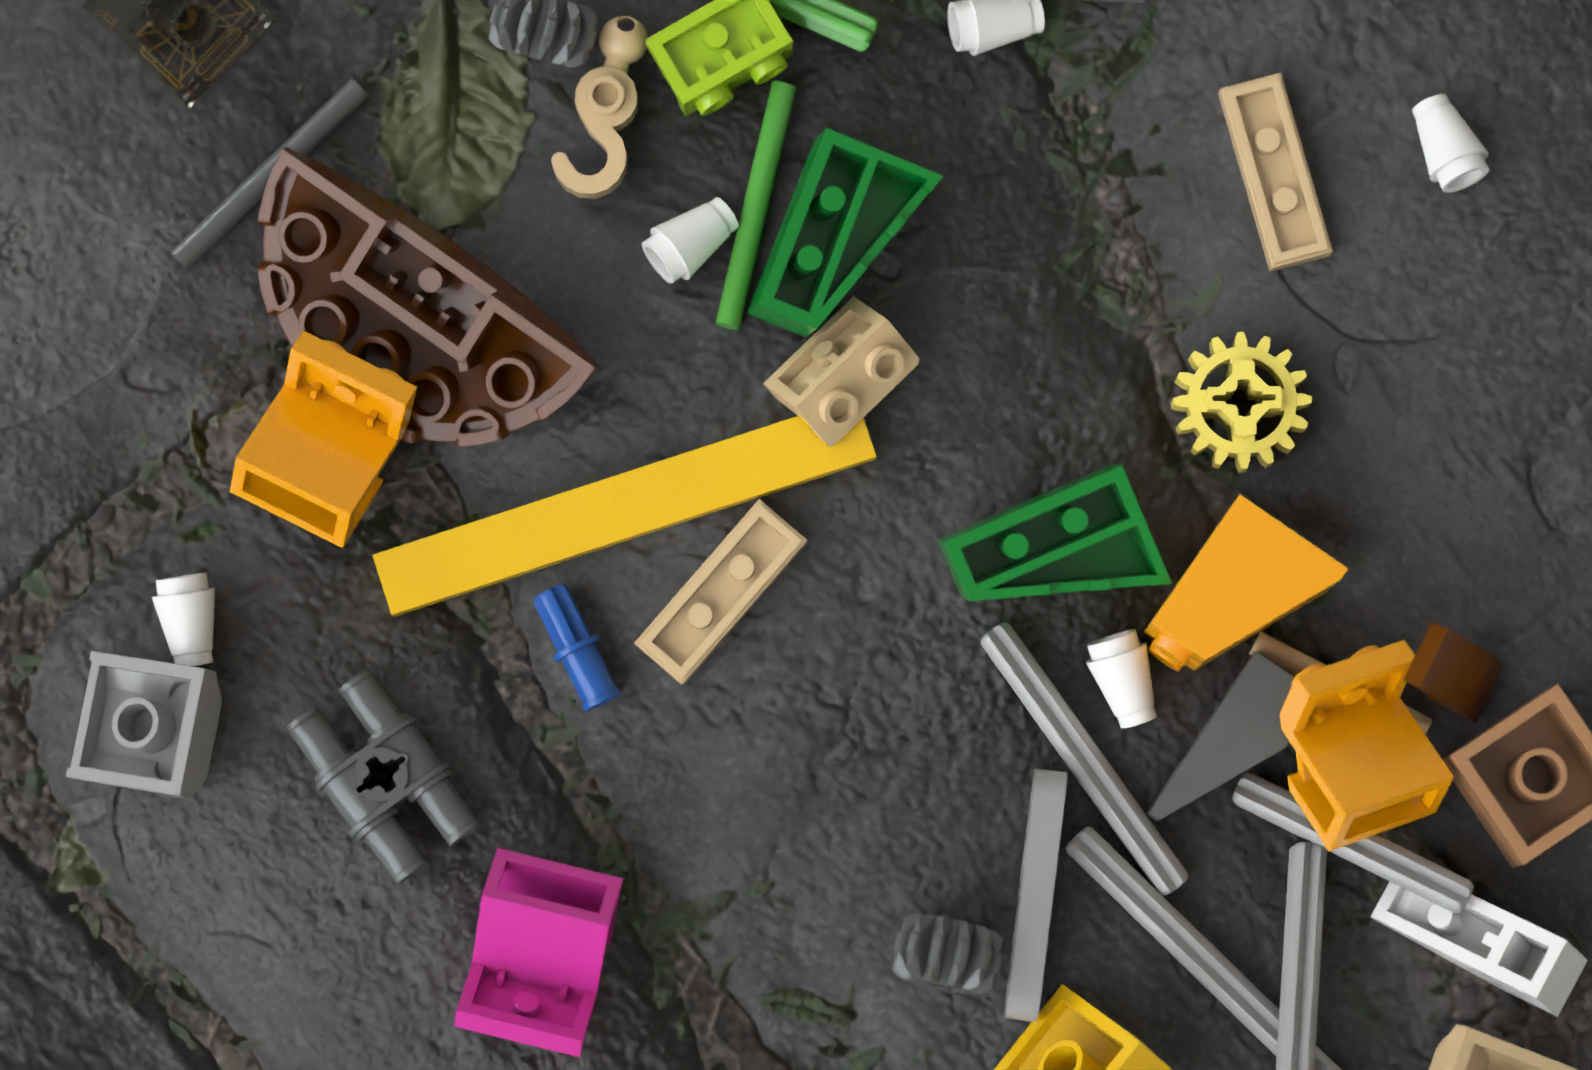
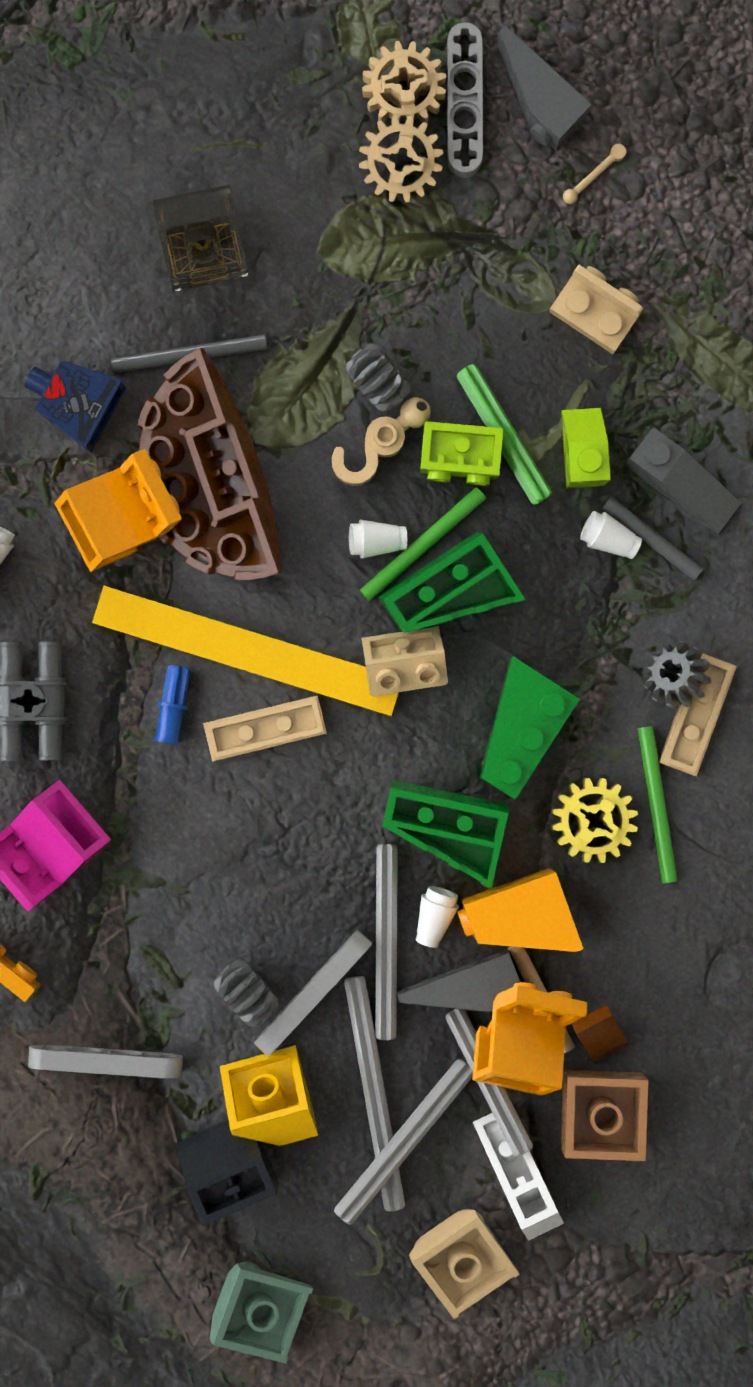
camera: 30 degrees right, 5 degrees up
none -> dark blue torso [24,361,126,453]
none -> green wedge [479,656,580,800]
none -> bright green bar [637,726,678,883]
none -> dark grey gear [643,641,712,709]

